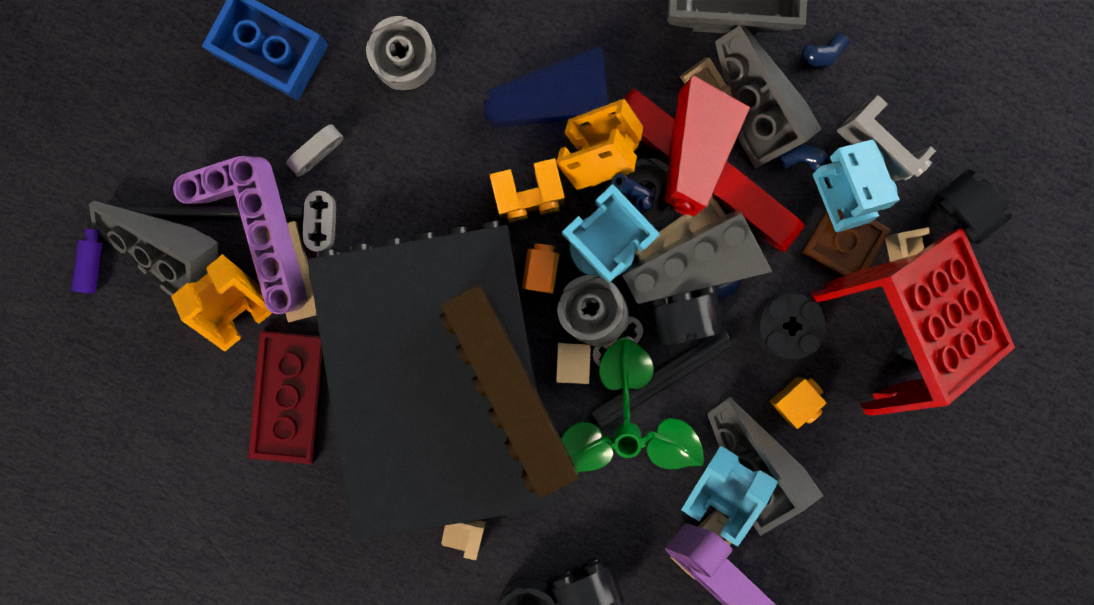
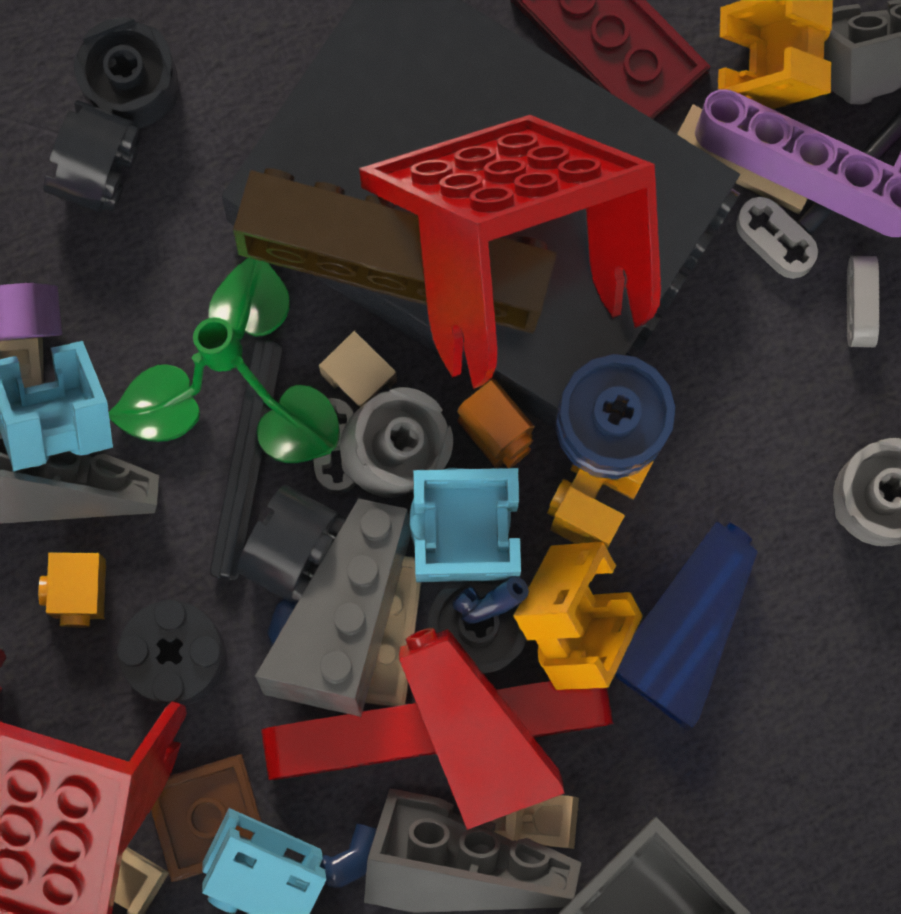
camera: 130 degrees right, 10 degrees down
tan panel [441,520,486,560] -> none
none -> red piece [359,115,661,389]
none -> dark blue wheel [555,354,676,479]

